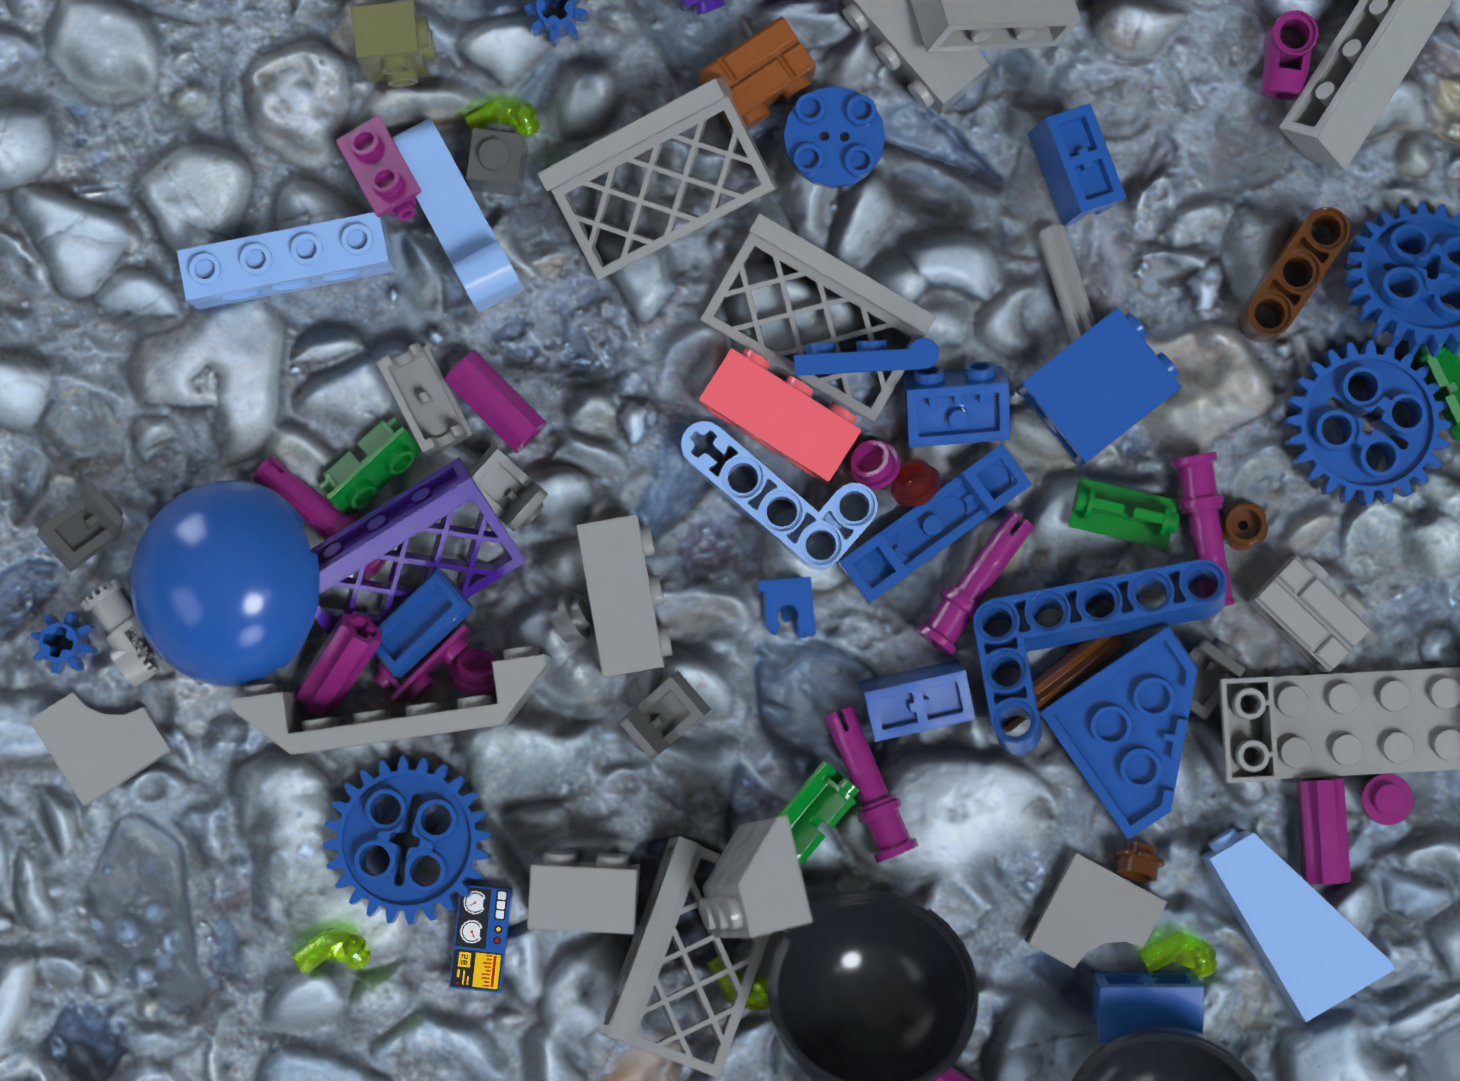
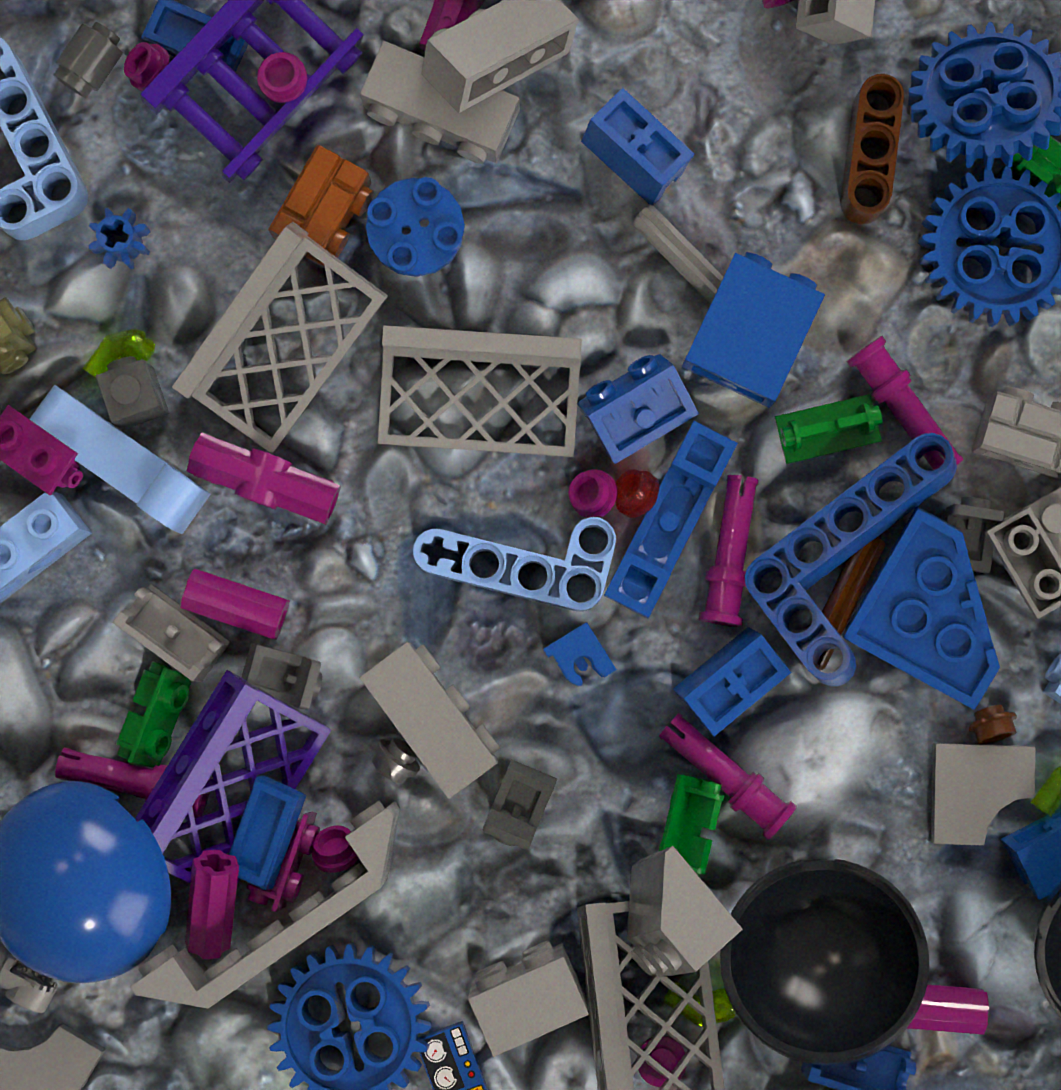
camera: 20 degrees left, 0 degrees up
coral brick [699,348,862,486] -> none
blue plate [794,338,939,376] -> none
reddish brown plate [1219,501,1268,551] -> none
none -> magenta piece [186,432,341,525]
none -> magenta plate [636,1035,687,1087]

